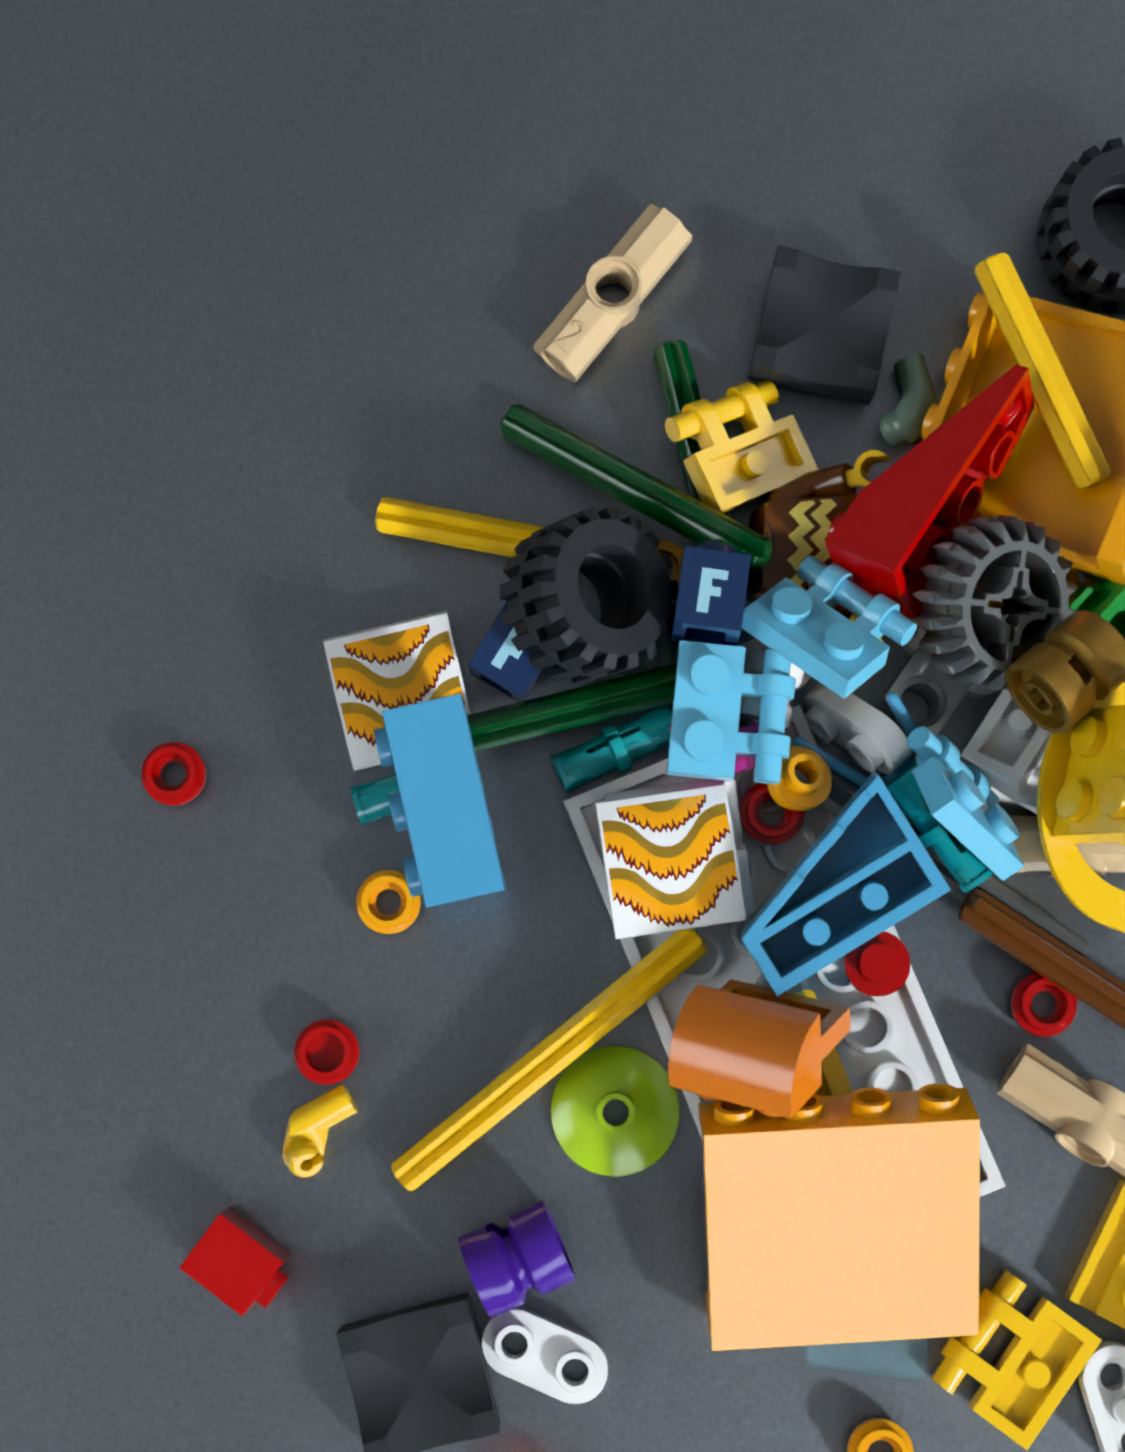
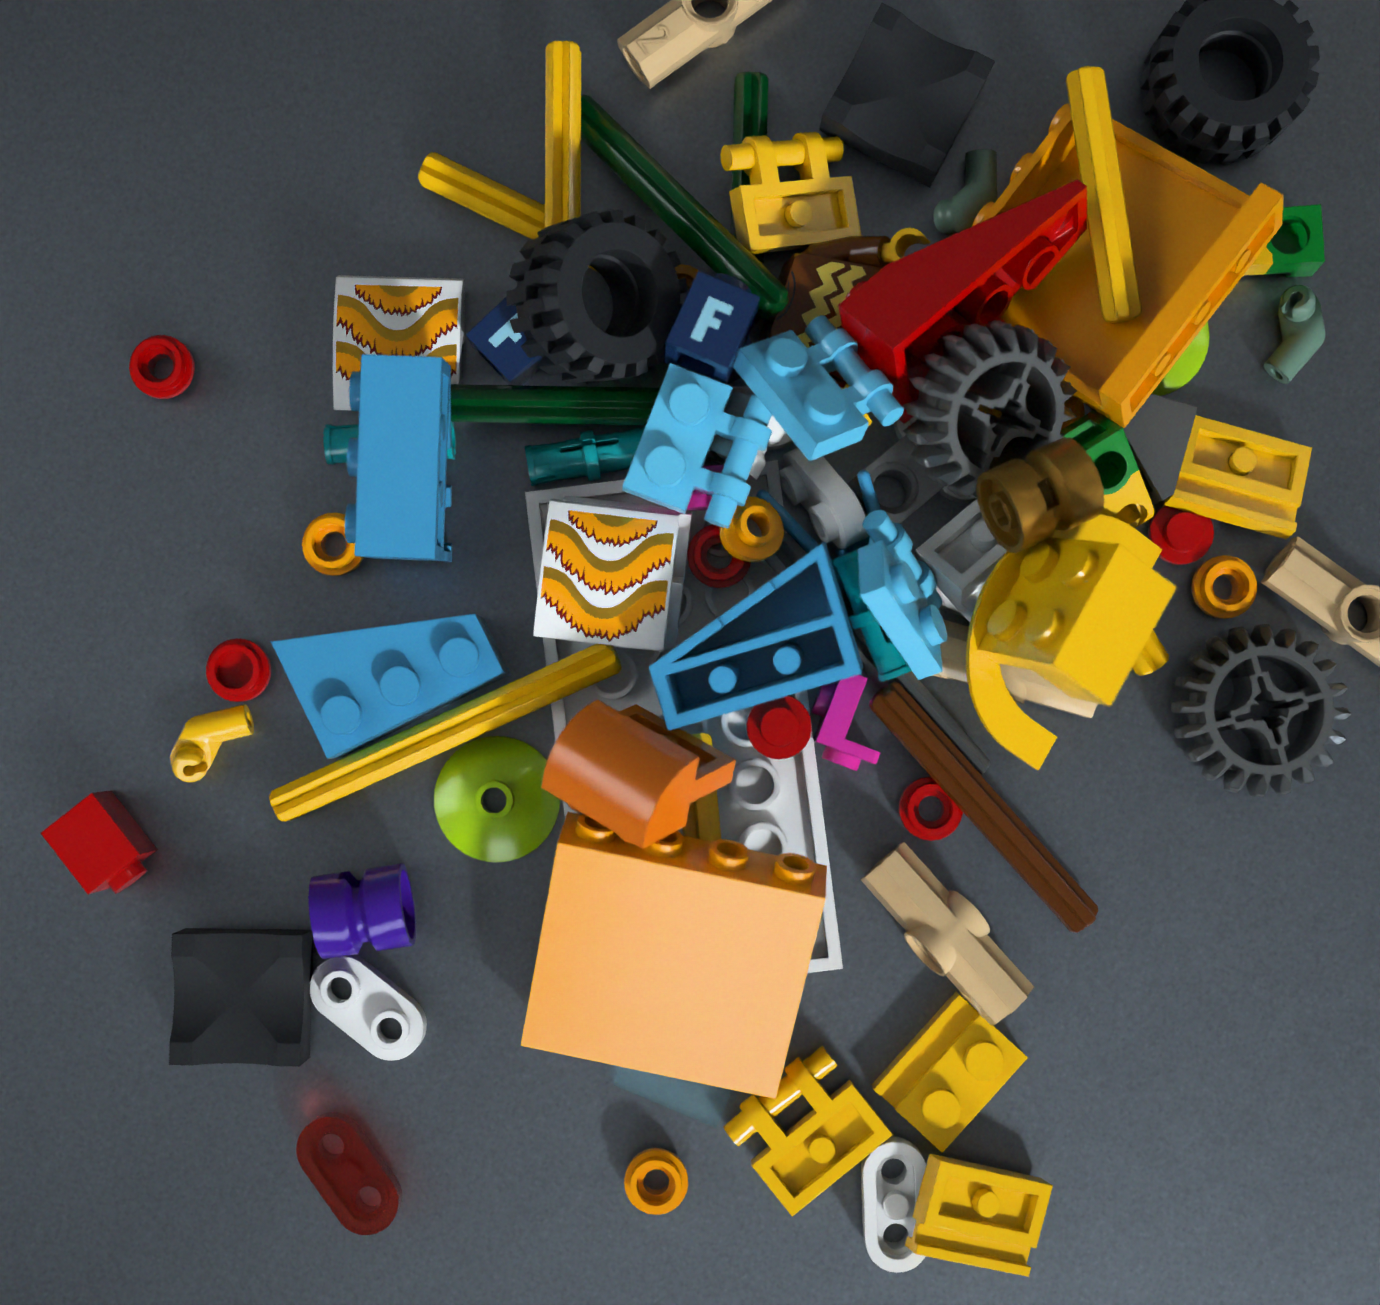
camera: 15 degrees right, 5 degrees up
none -> dark azure wedge [271,614,511,759]
none -> yellow axle [545,41,581,228]
none -> dark pink bracket [811,675,880,771]

